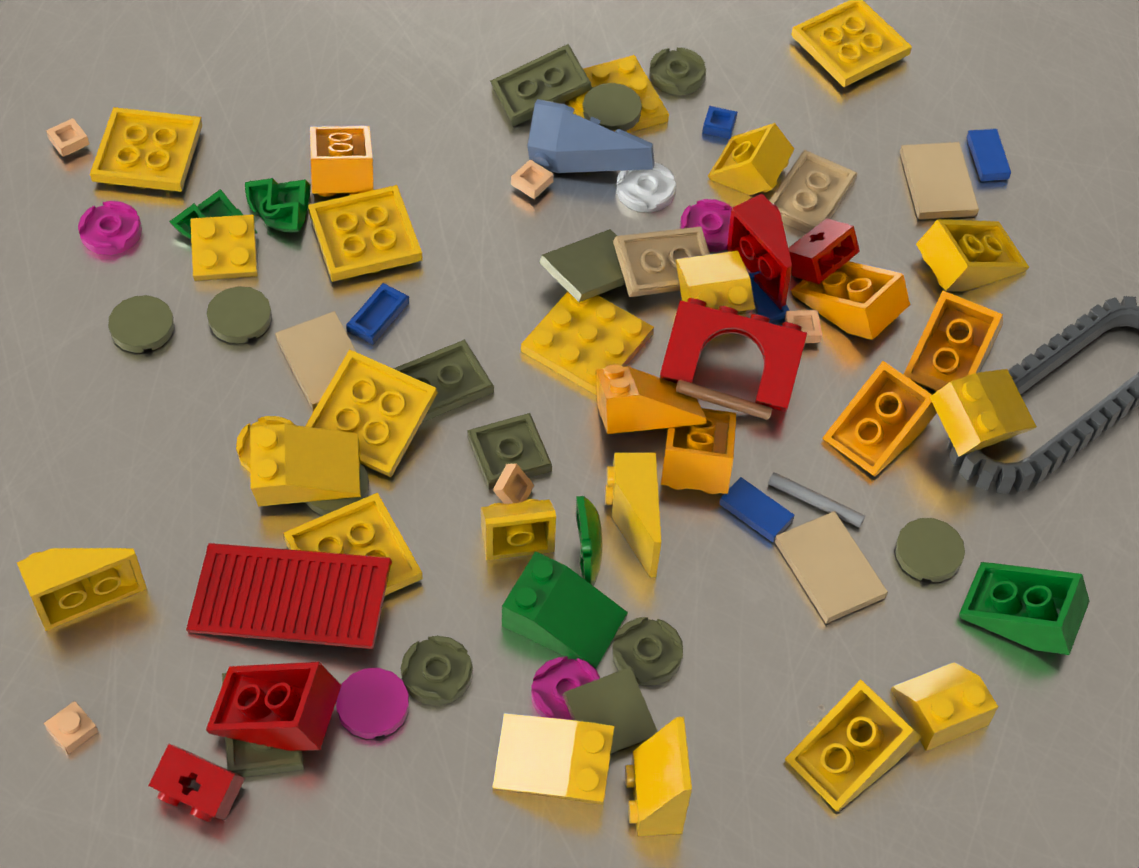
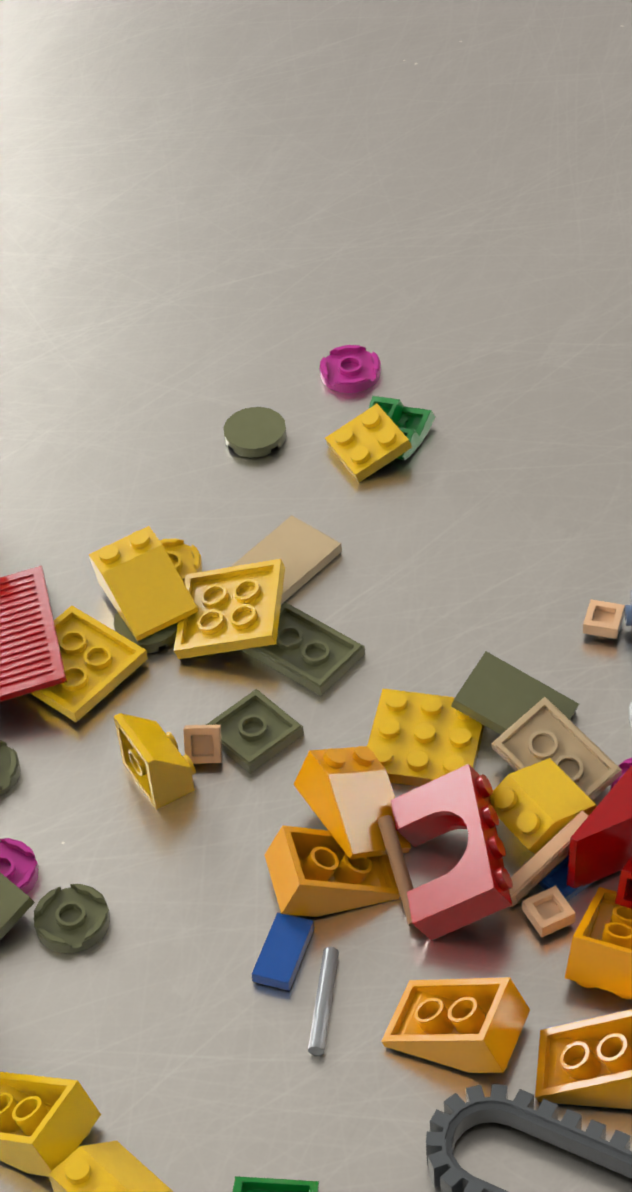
camera: 75 degrees right, 10 degrees down
light nougat plate [46,118,89,157] -> none
yellow plate [90,107,202,192] -> none
olive tile [206,286,272,344] -> none
green brick [245,178,311,232] -> none
yellow plate [308,185,423,282] -> none
light orange slope [310,126,373,197] -> none
blue tile [346,283,409,345] -> none
green slope [502,551,628,670] -> none
green brick [575,496,603,586] -> none
yellow slope [605,453,661,577] -> none
tan tile [774,511,888,624] -> none
olive tile [895,518,965,582] -> none
yellow slope [930,369,1037,457] -> none
none -> light nougat tile [509,810,588,908]

